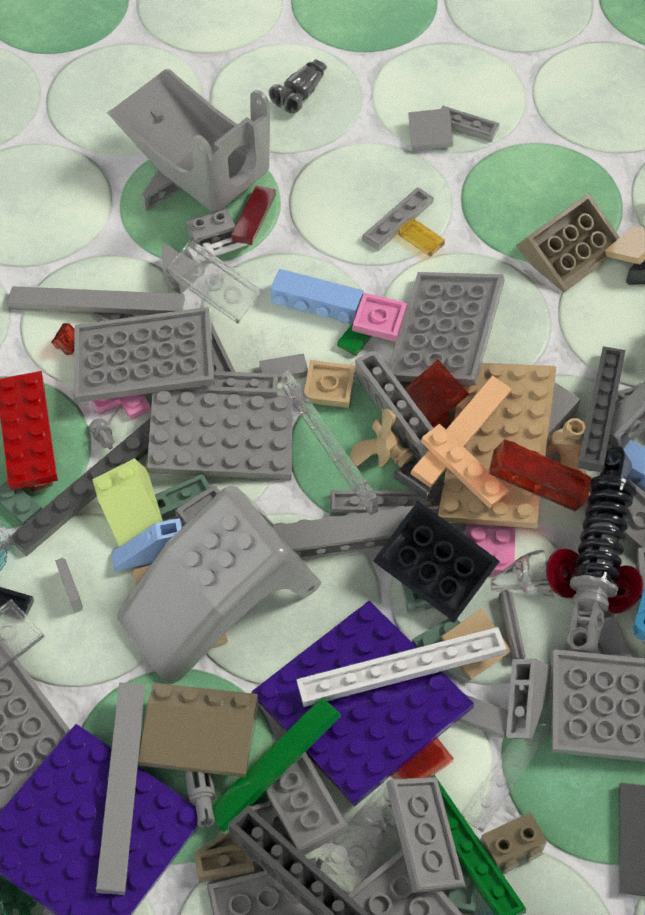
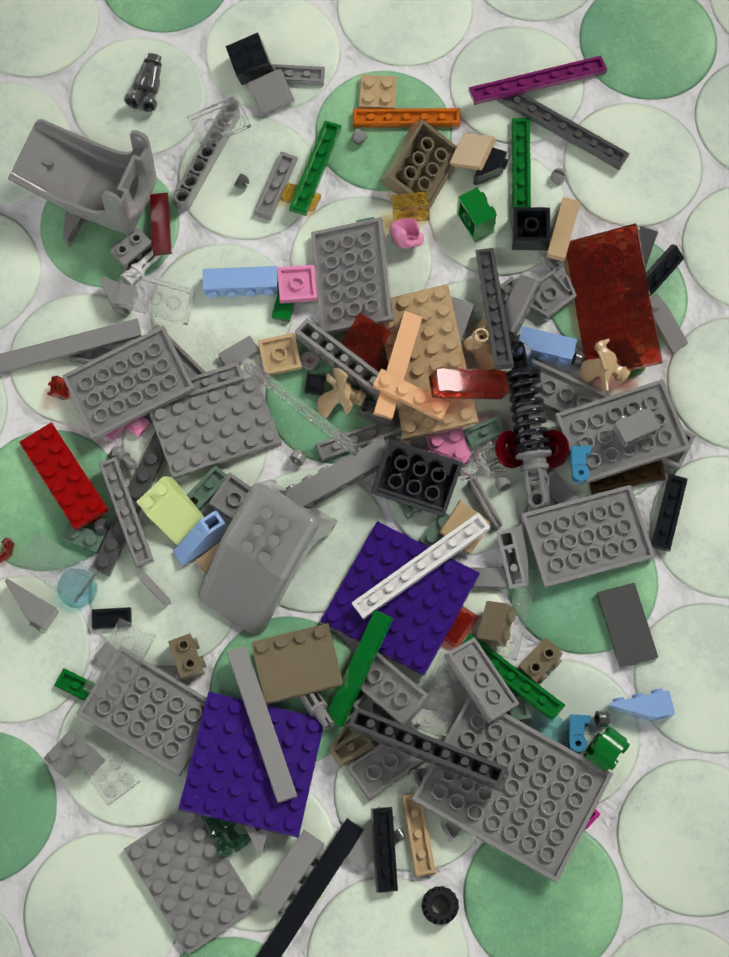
camera: 20 degrees left, 15 degrees up
none -> dark grey hinge [94,518,110,534]
none -> light grey tile [98,457,155,569]
none -> dark tan brick [168,633,207,682]
none -> light grey beam [173,100,240,211]
none -> clear tile [187,95,251,148]
none -> black brick [225,32,274,85]
none -> dark grey hinge [234,173,250,189]
none -> green tile [289,121,342,216]
none -> light grey hinge [289,449,306,466]
none -> light grey tile [301,352,319,371]
none -> black plate [304,374,326,396]
none -> light grey hinge [352,129,368,145]
none -> orange tile [353,108,460,128]
none -> tan plate [359,75,397,109]
none -> bright pink hair [389,218,424,249]
none -> clear yellow bracket [391,192,430,222]
none -> green brick [457,187,497,242]
none -> sand green plate [463,416,505,449]
none -> dark tan brick [477,601,515,647]
none -> light grey hinge [495,476,512,492]

